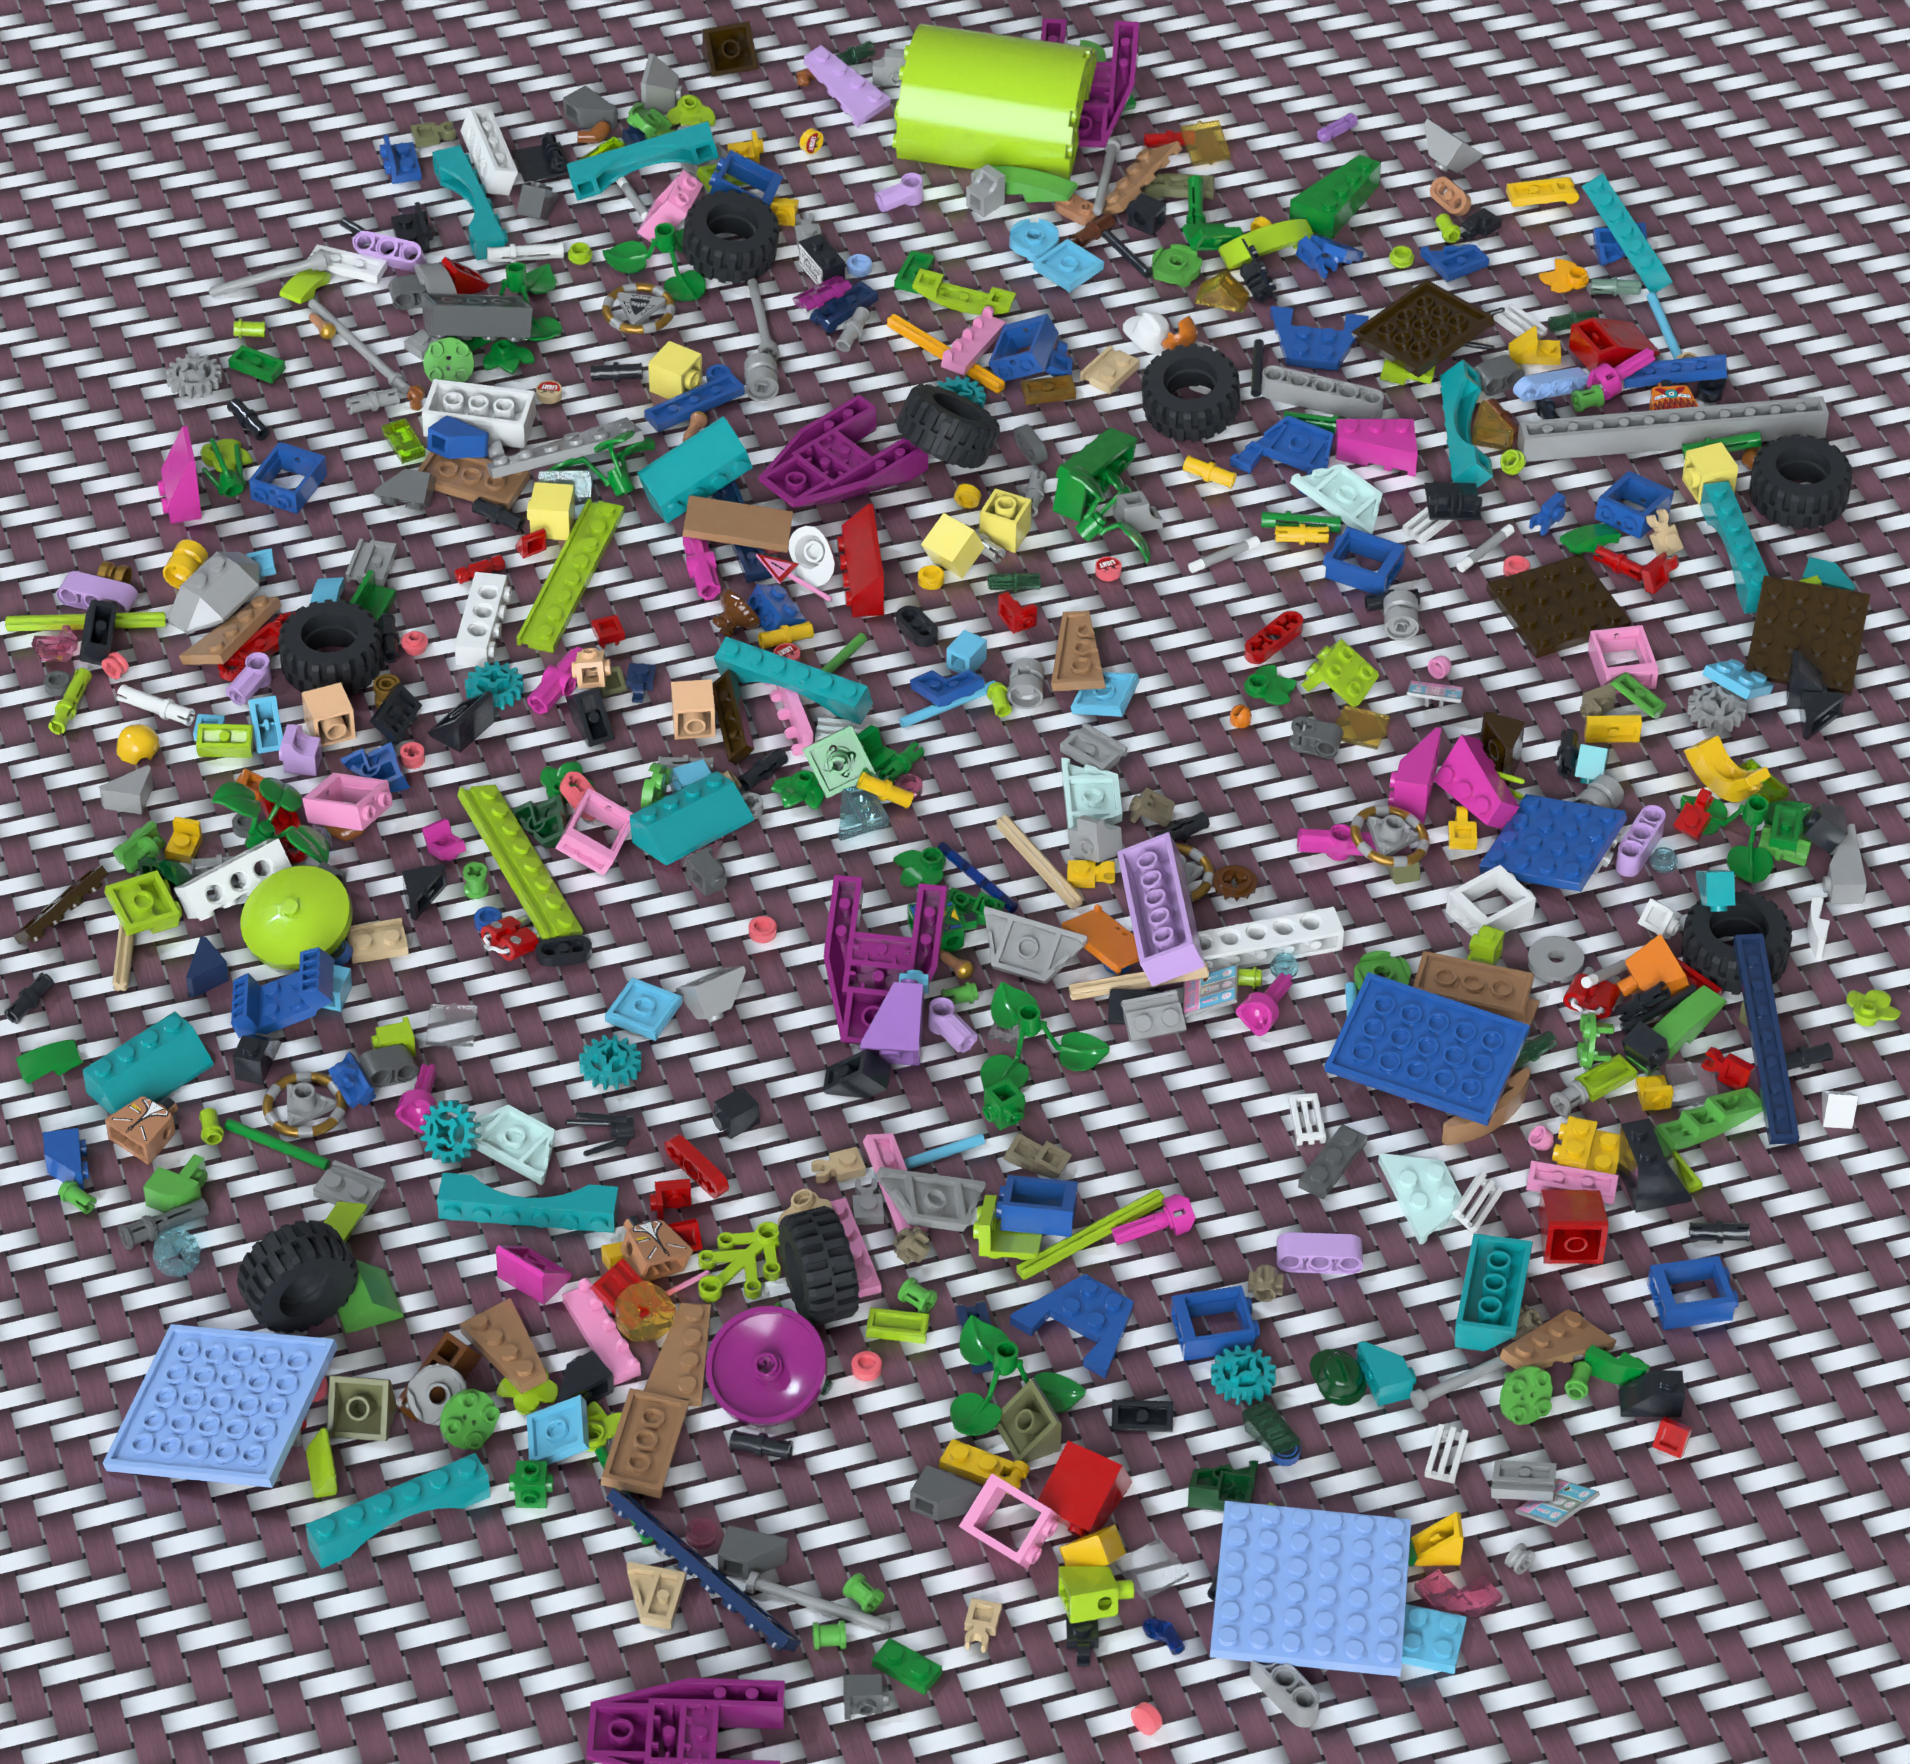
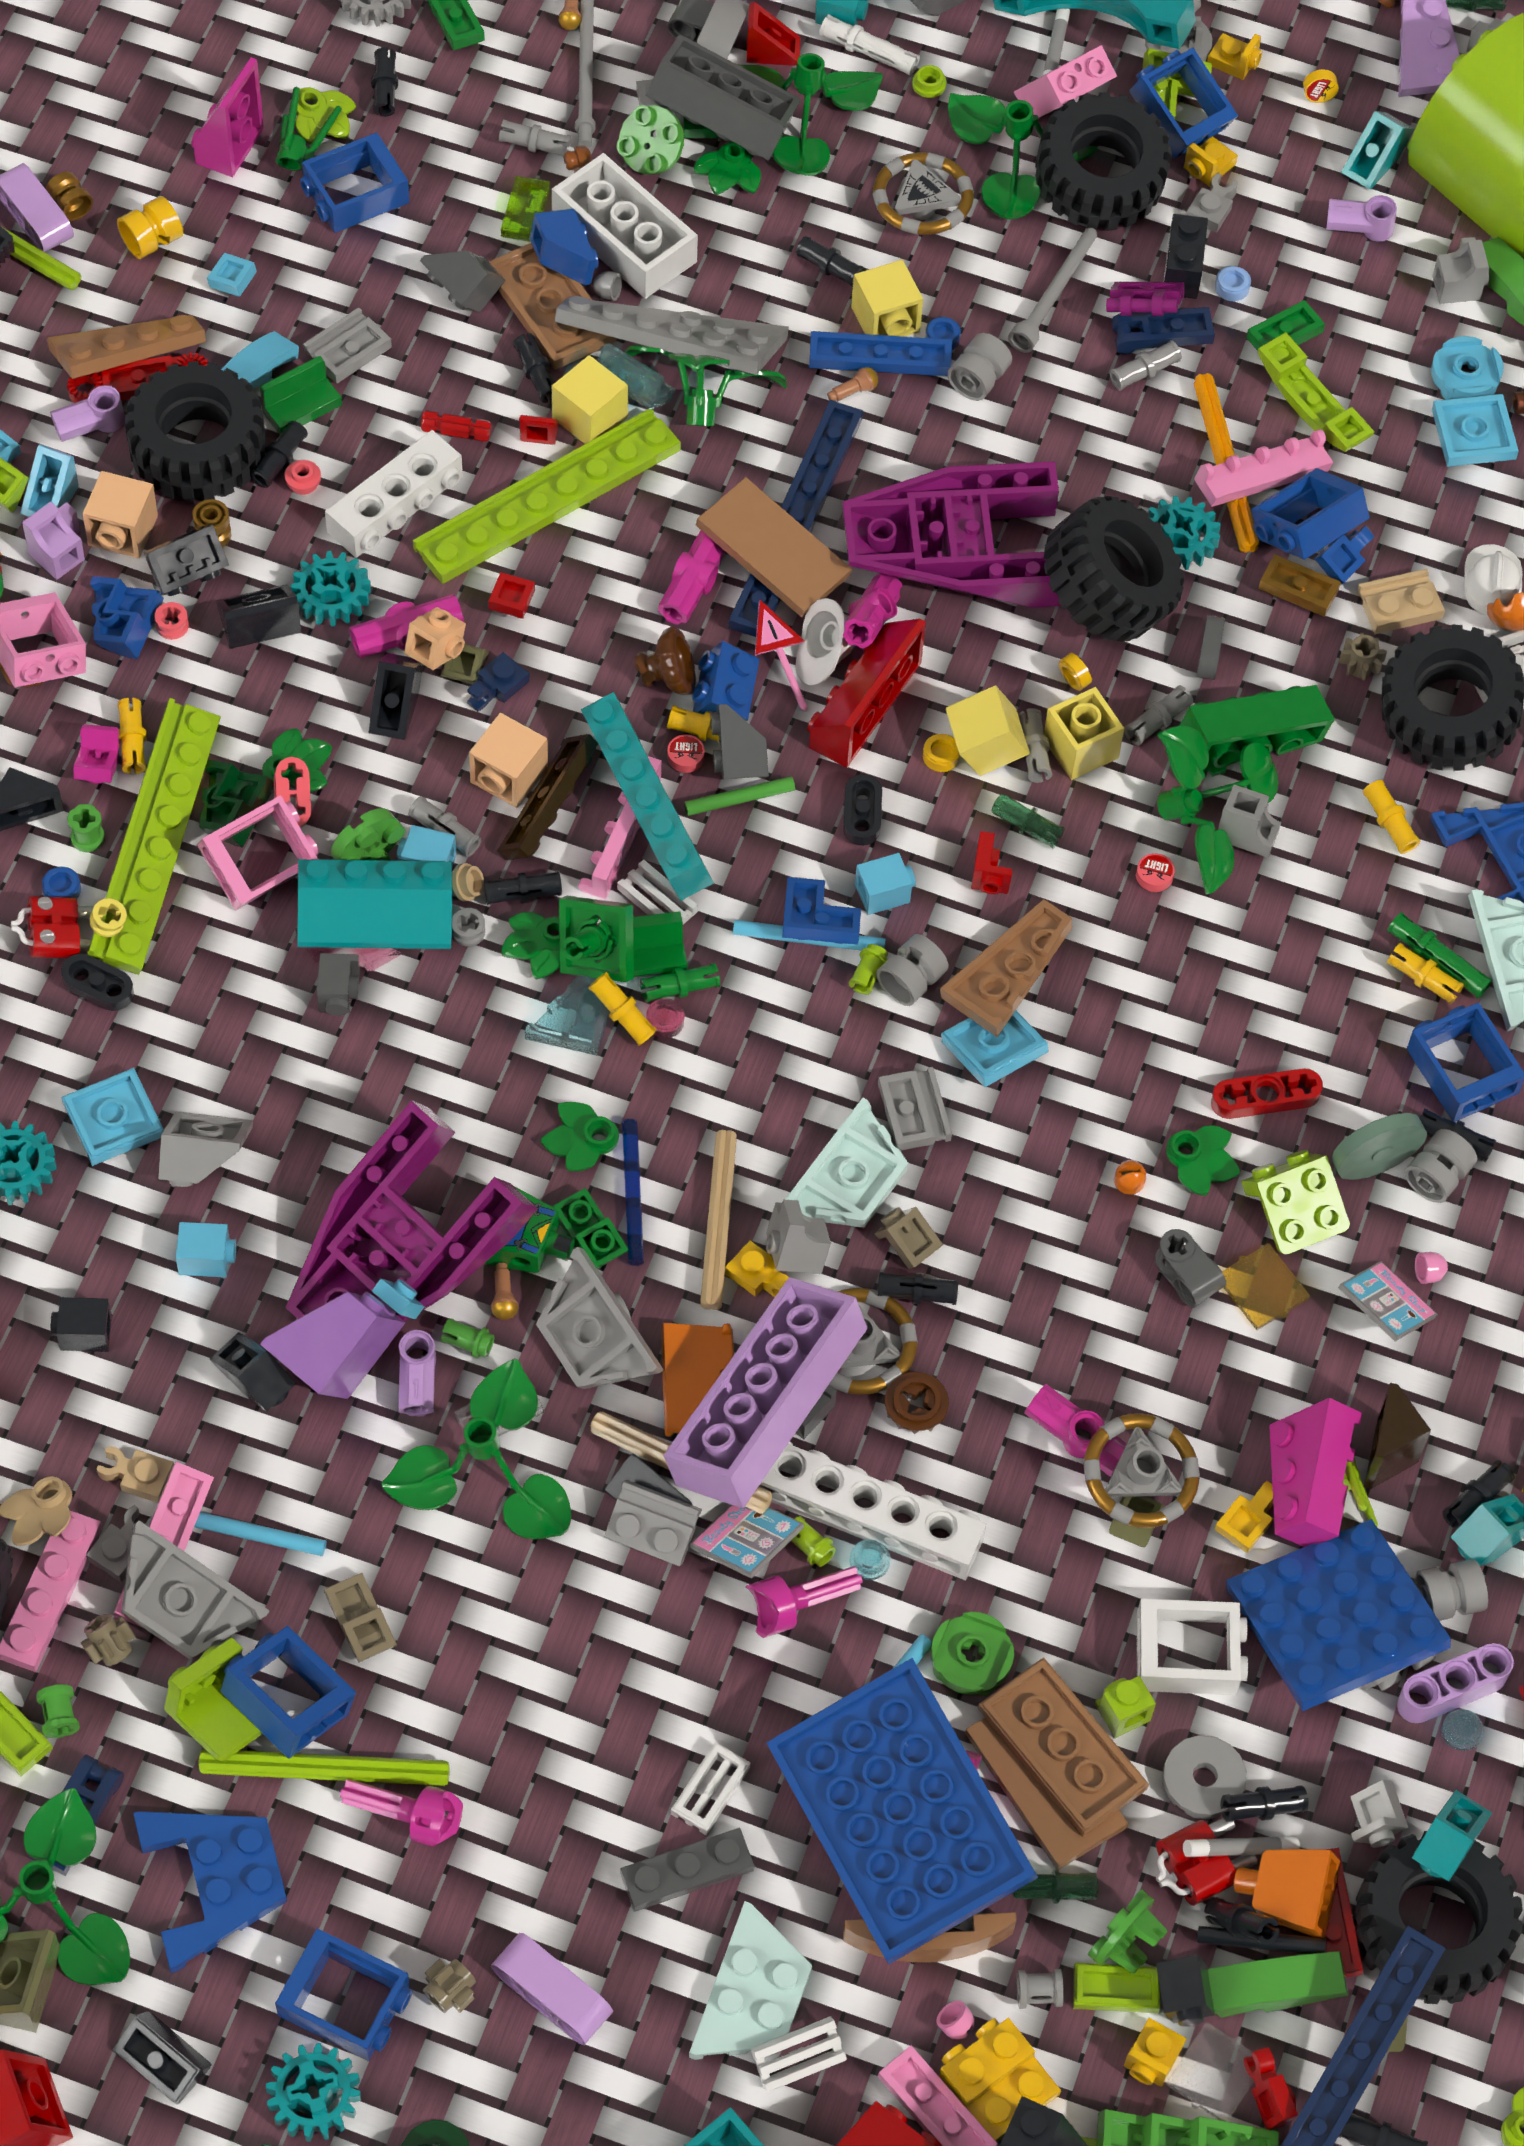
camera: 35 degrees right, 15 degrees up
light grey wedge [168,551,260,634] -> none
tan tile [536,380,562,404] -> none
teal slope [637,416,753,524] -> none
coral tile [749,916,777,943] -> none
green brick [982,1078,1026,1130] -> none
light grey bar [1188,536,1260,573] -> none
dark pink slope [1388,727,1441,824] -> none
none -> light yellow bush [89,898,127,937]
none -> yellow pin [117,698,147,774]
none -> medium azure brick [176,1222,236,1277]
none -> dark grey slope [710,704,769,780]
none -> dark pink piece [843,573,903,649]
none -> black pin [1220,1785,1309,1822]
none -> sand green wheel [1331,1113,1427,1180]
none -> dark tan gear [1339,633,1387,680]
none -> teal slope [1341,111,1415,189]

